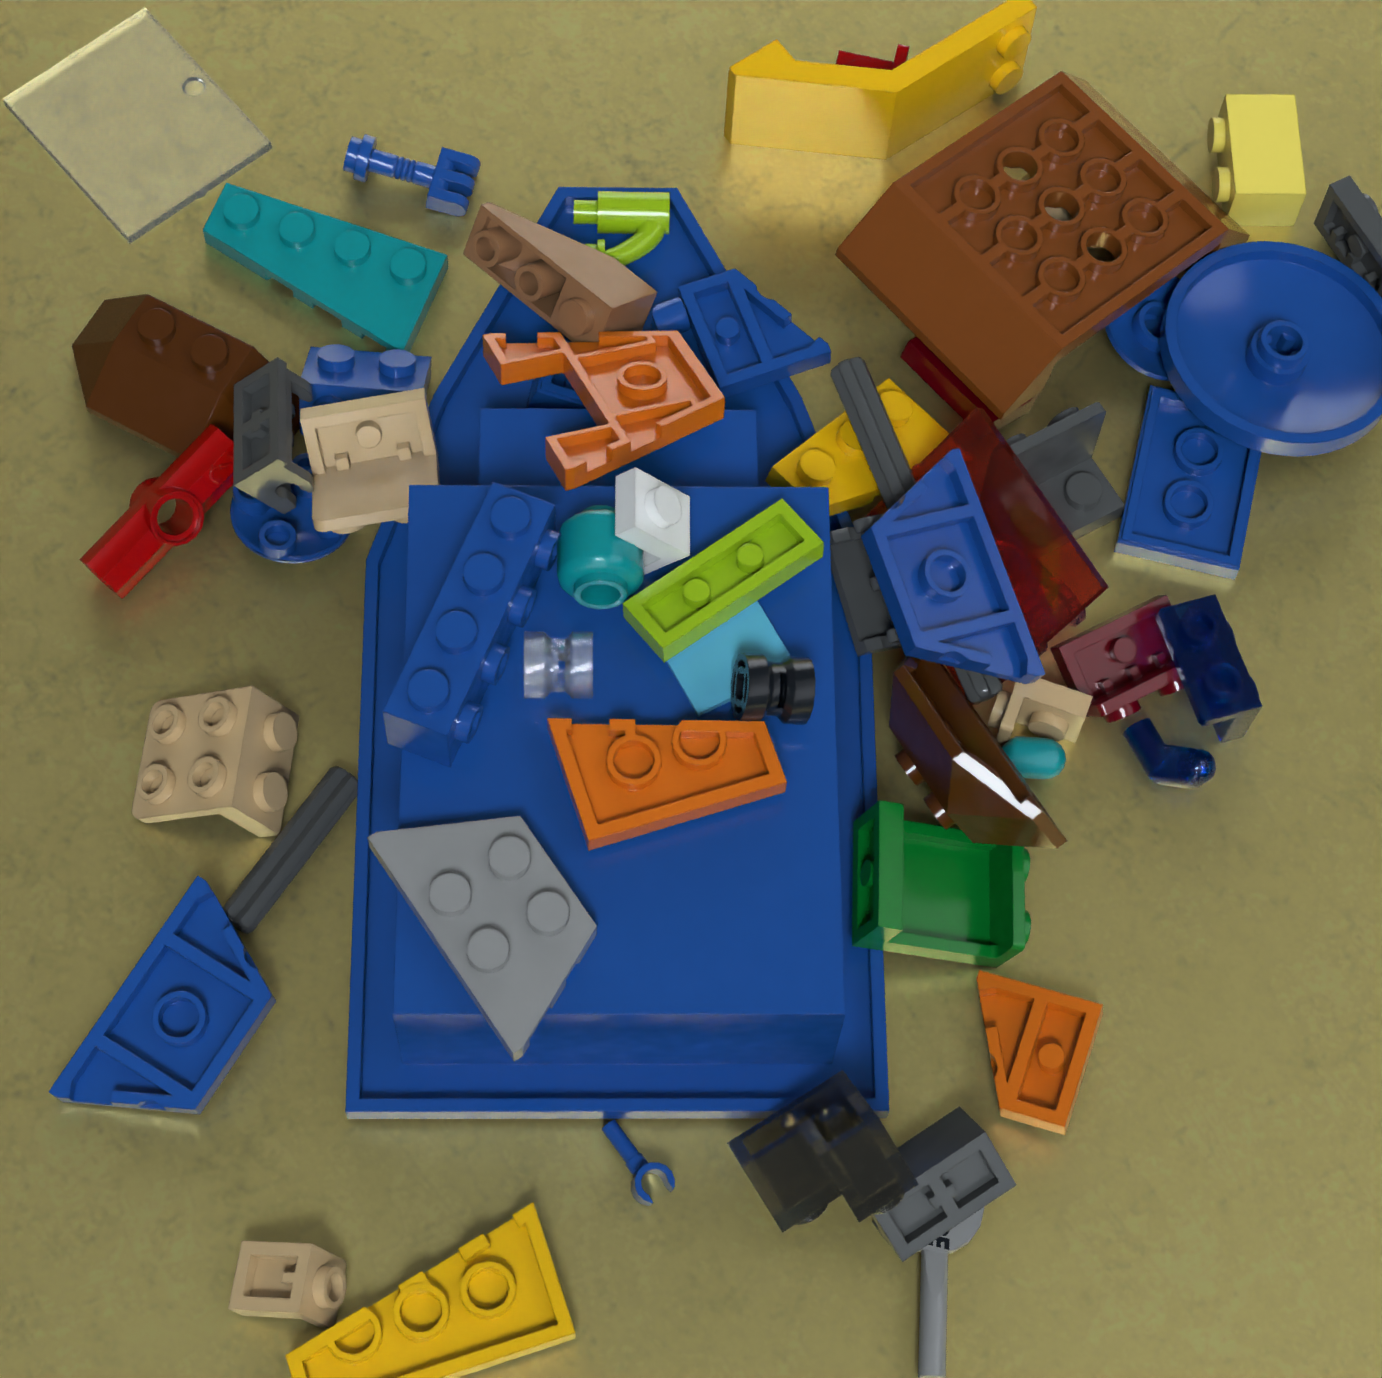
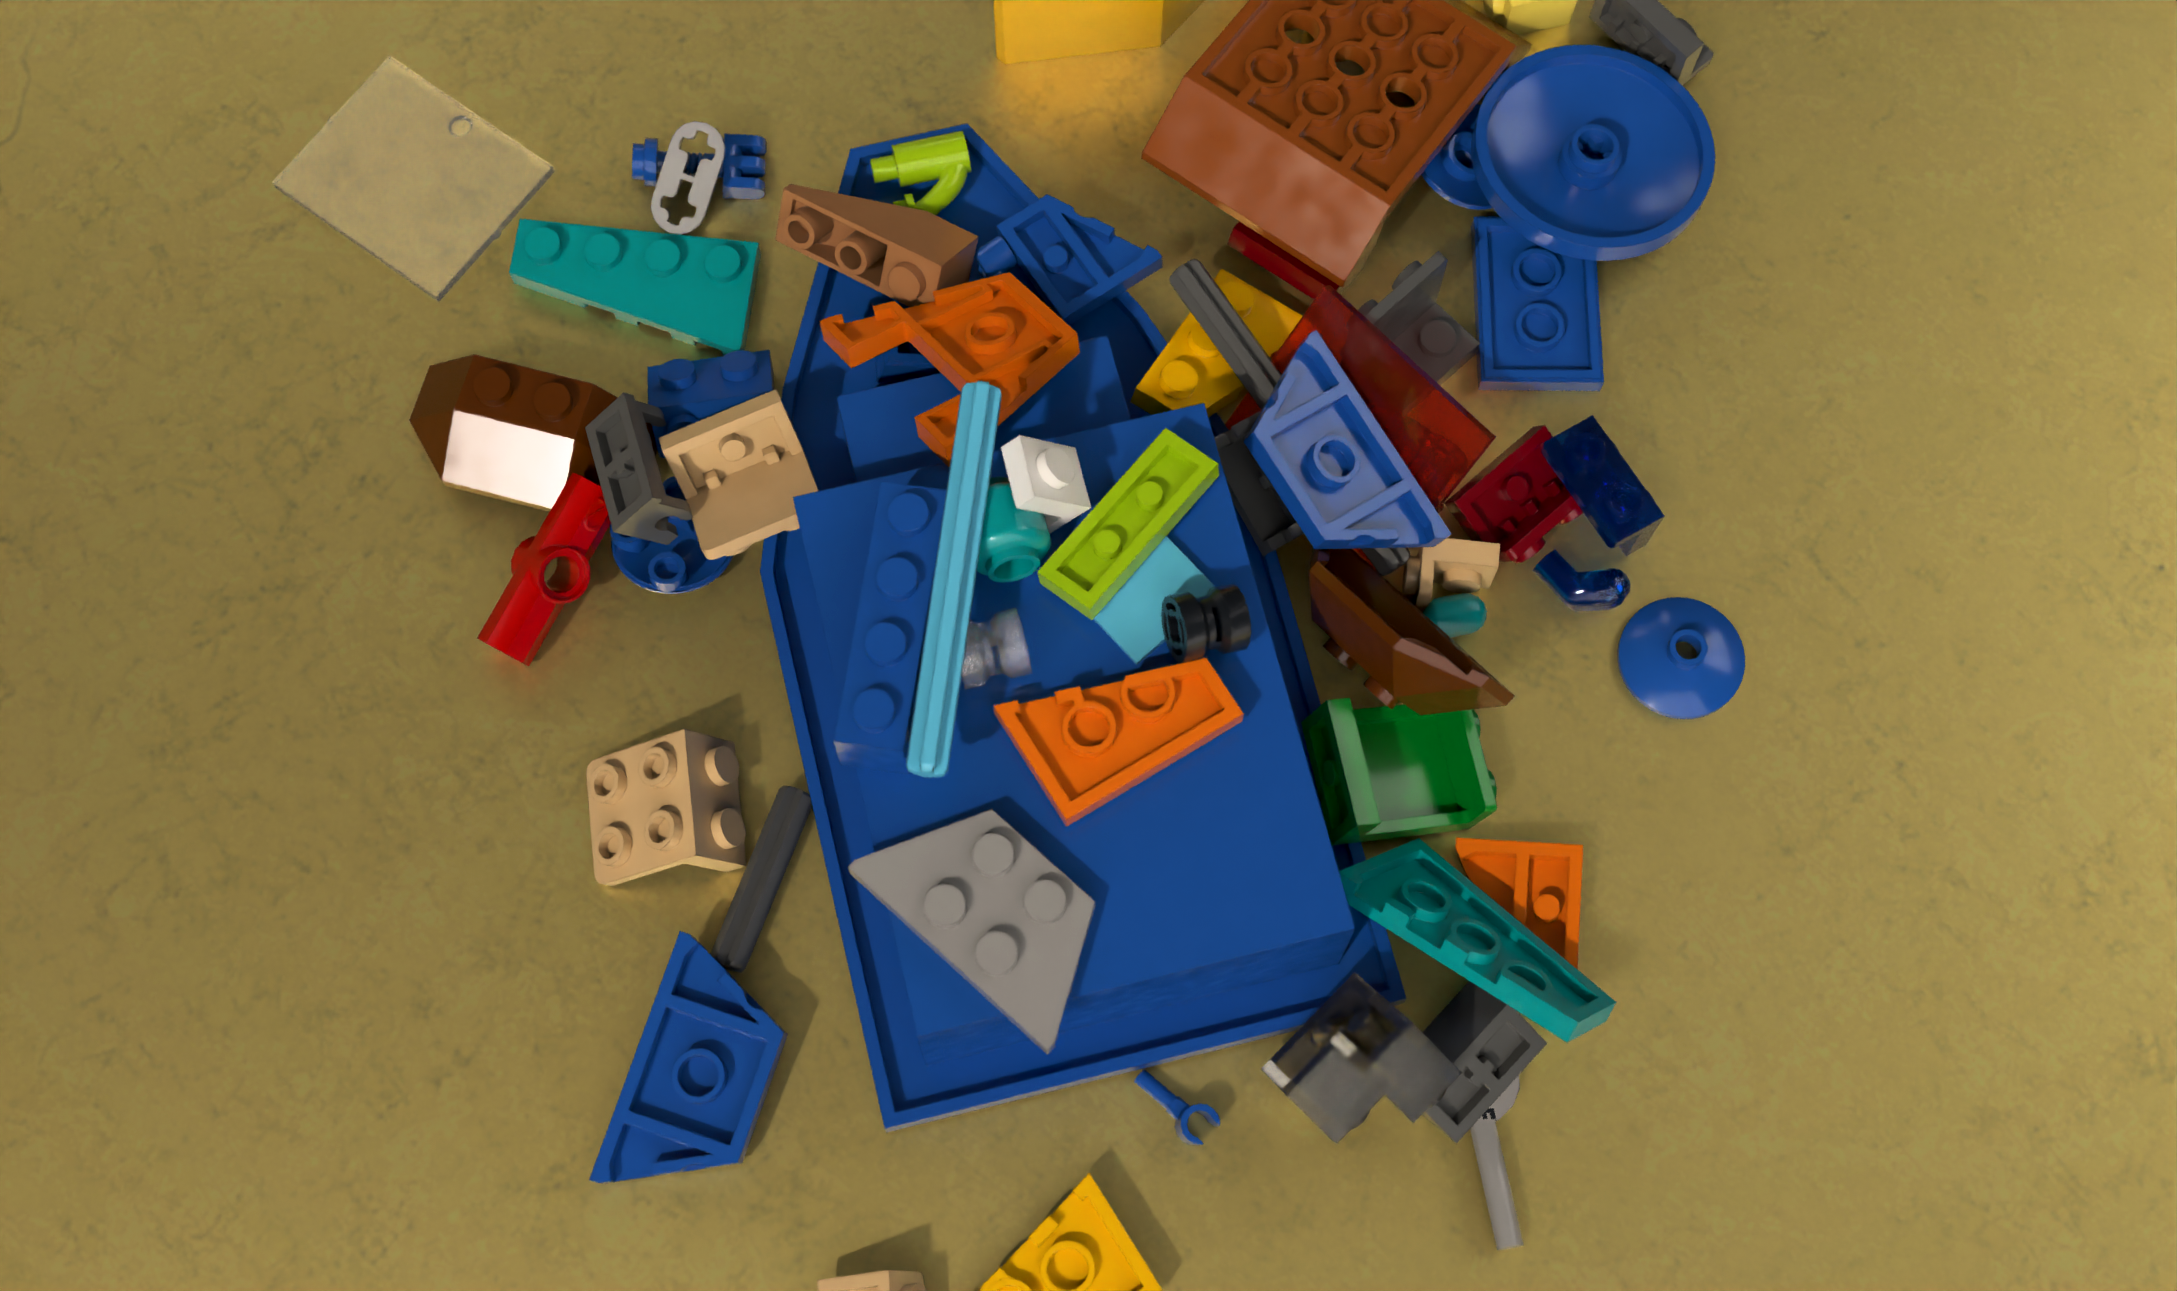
camera: 10 degrees left, 5 degrees up
none -> light grey beam [651,121,726,234]
none -> medium azure axle [906,381,1002,778]
none -> teal wing [1339,838,1616,1043]
none -> blue dish [1617,597,1745,719]

